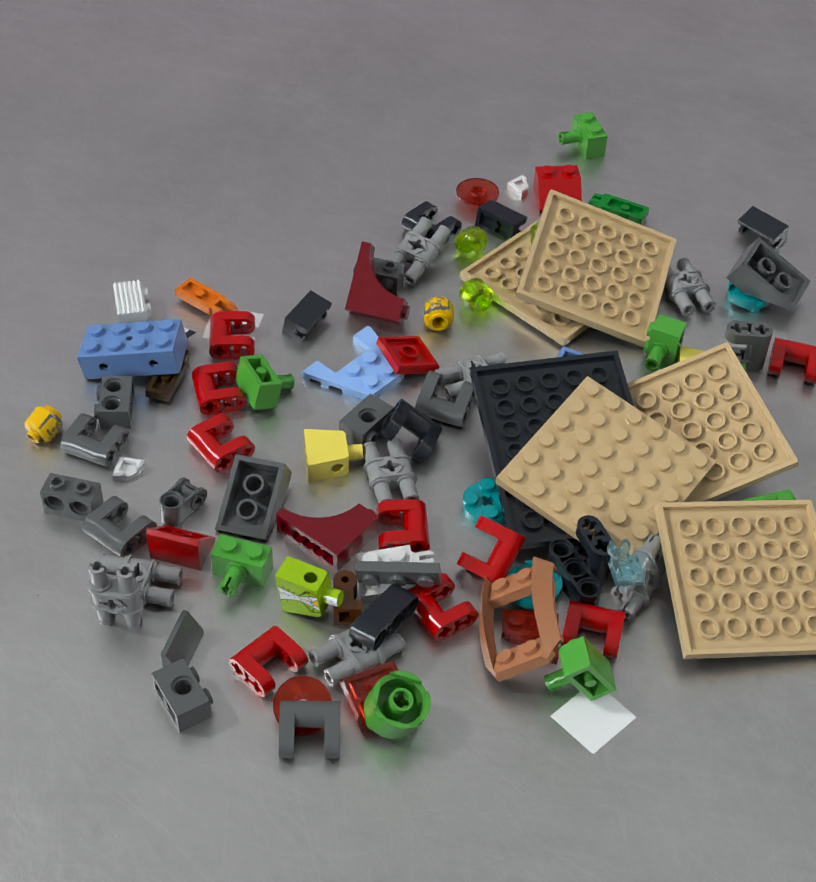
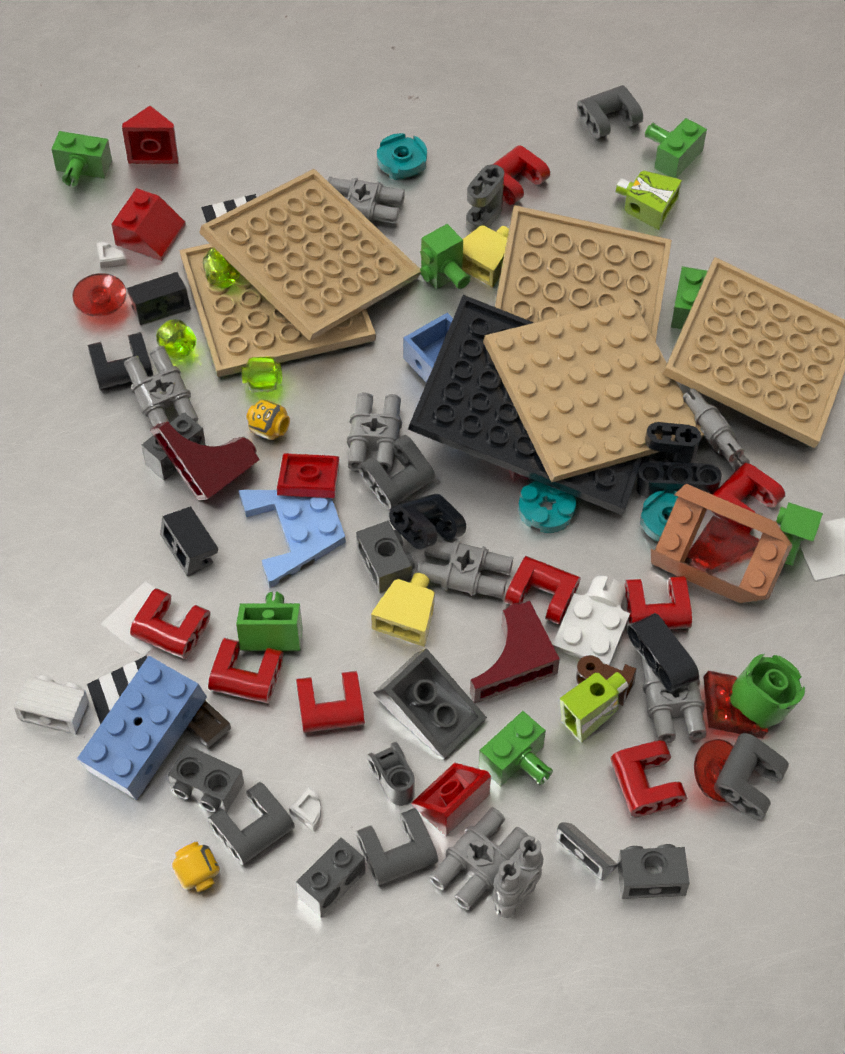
camera: 60 degrees left, 10 degrees up
orange hinge [174,278,238,315] -> none
dark grey plate [355,561,442,588] -> none
red connector [456,515,526,583] -> none
green hinge [588,193,649,225] -> none
clear light blue plate [607,539,645,587] -> none
dark grey slope [726,237,811,311] -> none
black hinge [738,206,789,250] -> none
none -> red slope [122,106,179,164]

